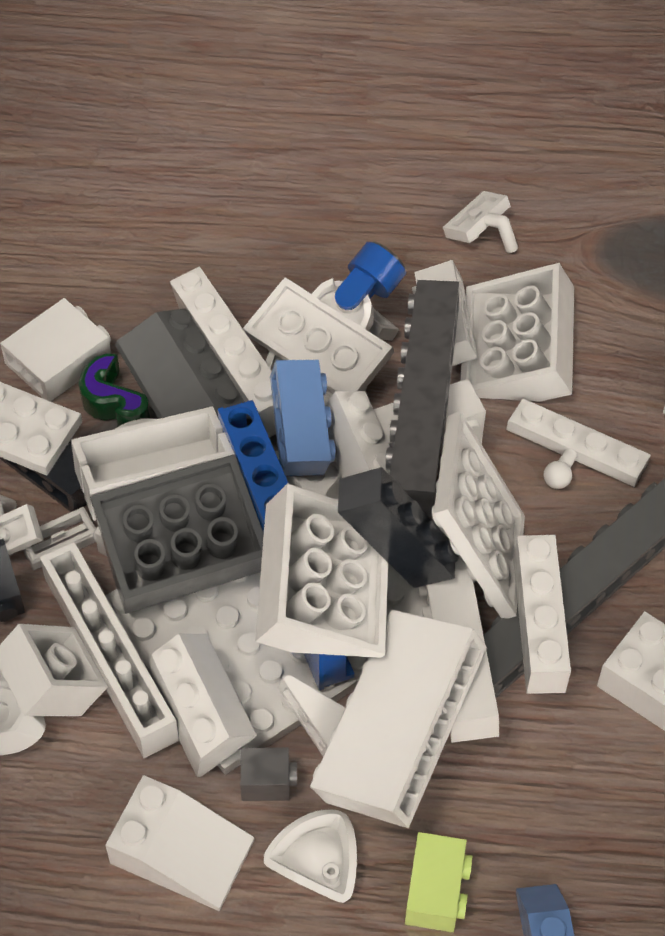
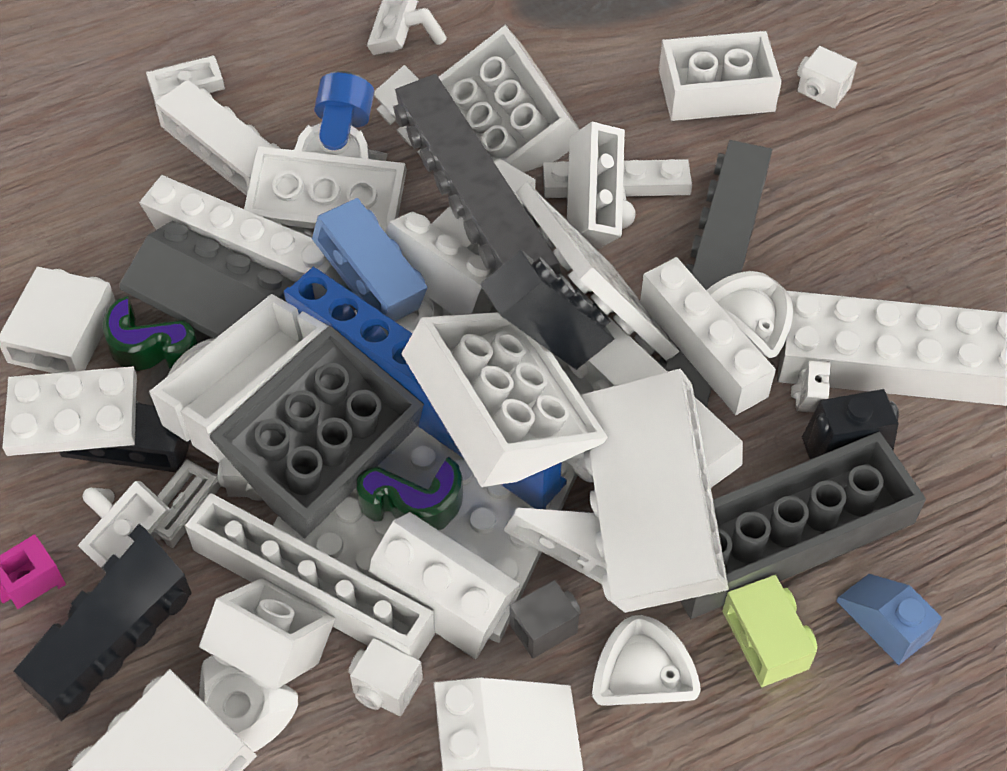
camera: 30 degrees left, 0 degrees up
none -> white plate [146,56,225,101]
none -> white brick [155,80,280,196]
none -> white brick [349,638,423,717]
none -> dark green animal [356,457,463,530]
none -> white brick [567,122,625,249]
none -> dark grey brick [680,432,926,619]
none -> white hat [706,271,793,358]
none -> white piece [791,361,830,412]
none -> black torso [802,389,899,460]

